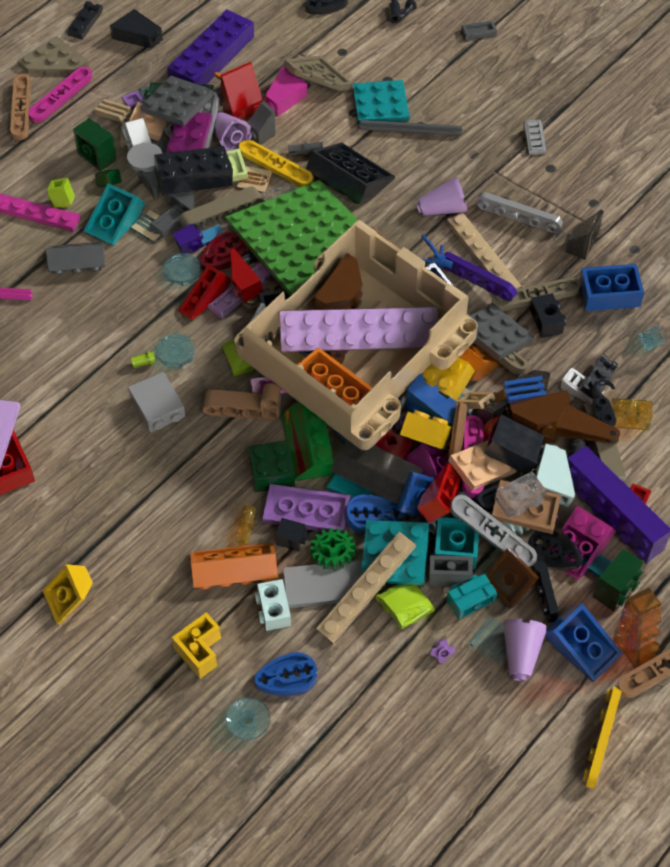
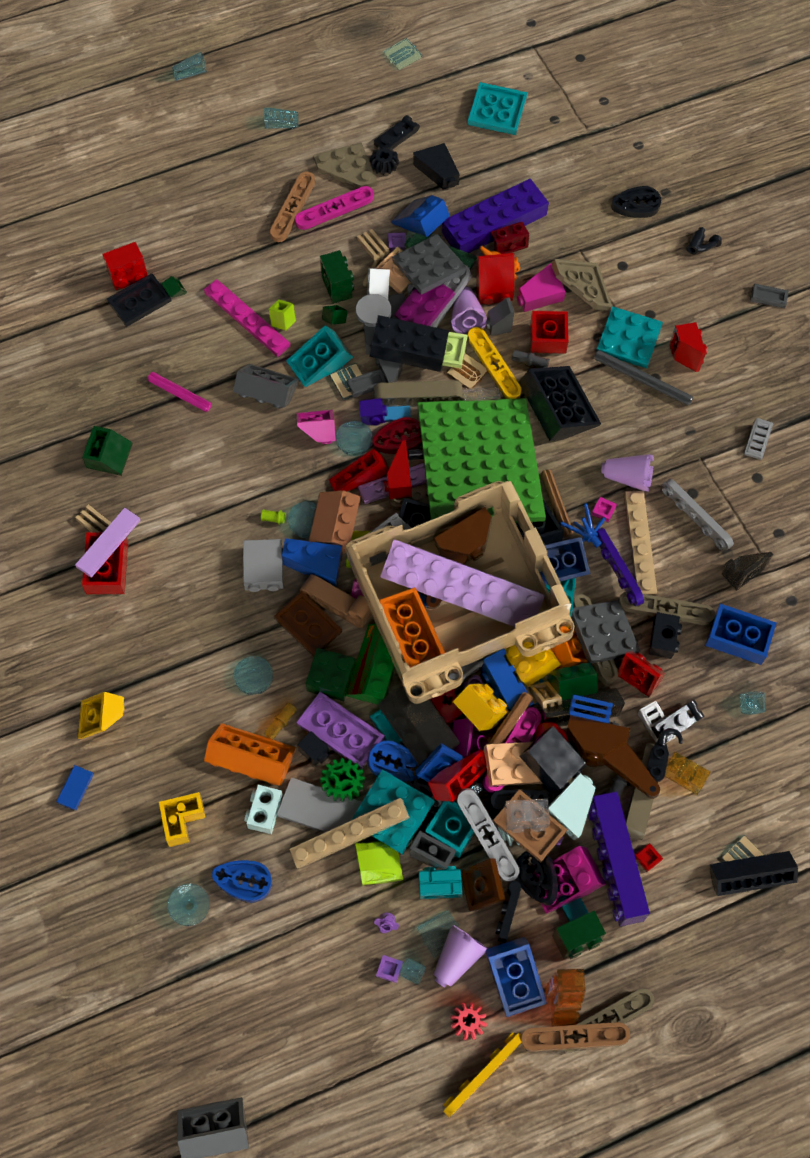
camera: 25 degrees right, 10 degrees up
none -> blue tile [56,765,94,811]
none -> clear light blue tile [234,656,273,695]
none -> reddish brown plate [274,591,342,657]
none -> blue wedge [282,538,342,588]
none -> dark pink slope [296,410,336,444]
none -> nougat slope [308,491,361,555]
none -> black gear [370,145,399,176]
none -> medium lavender plate [376,955,403,983]
none -> blue slope [391,195,450,237]
none -> clear light blue slope [400,958,426,985]
none -> coral gear [450,1002,487,1040]
none -> dark red bracket [491,222,529,254]
none -> red brick [530,311,569,354]
none -> dark green slope [546,662,597,700]
none -> dark pink plate [591,497,617,522]
none -> red slope [618,651,665,697]
none -> red slope [669,322,707,372]

